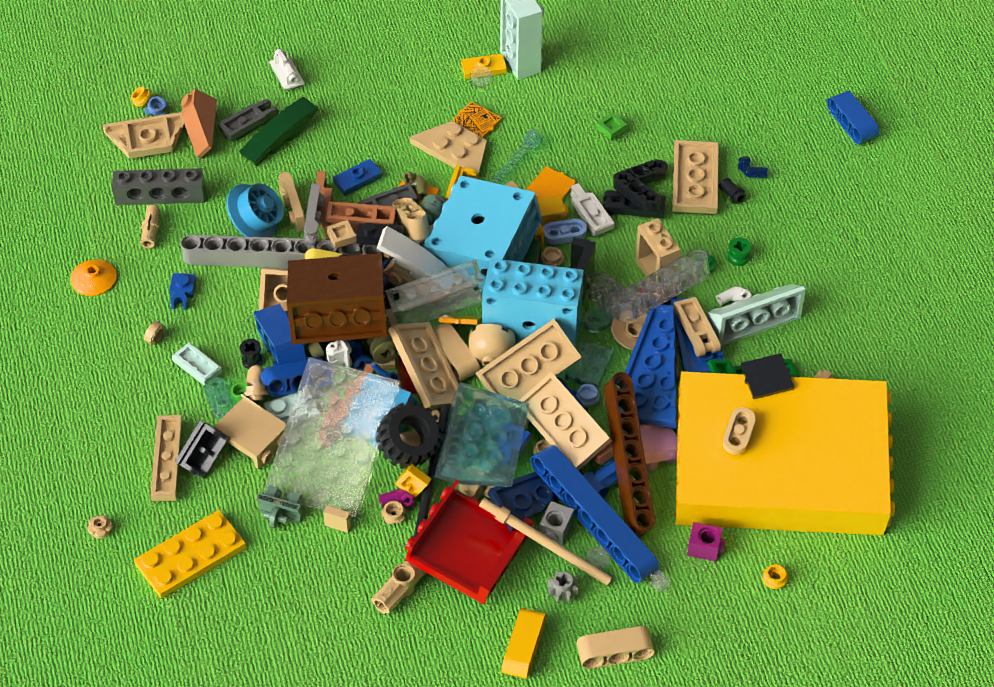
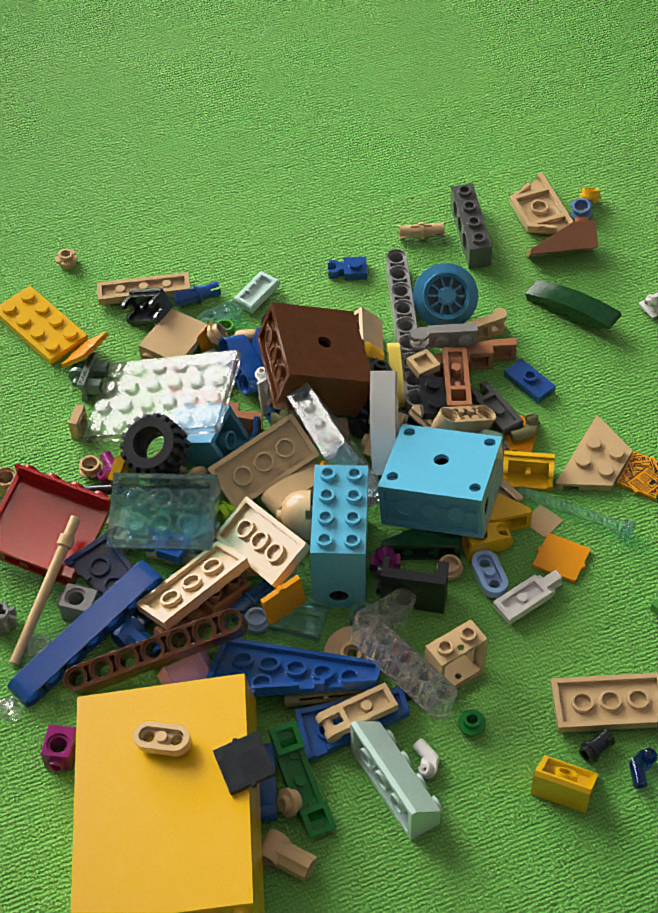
camera: 85 degrees right, 0 degrees up
light orange dish [71,259,117,296] -> none
tan tile [144,321,165,345] -> none
dark grey hinge [218,99,280,141] -> none
yellow brick [537,195,569,227] -> none
black plate [602,190,666,219] -> none
black beam [613,159,668,213] -> none
green wheel [727,237,751,266] -> none
yellow plate [762,564,788,589] -> none
none -> light orange piece [61,332,109,368]
none -> blue axle [174,281,221,307]
none -> light orange piece [260,575,306,626]
none -> yellow slope [531,755,599,813]

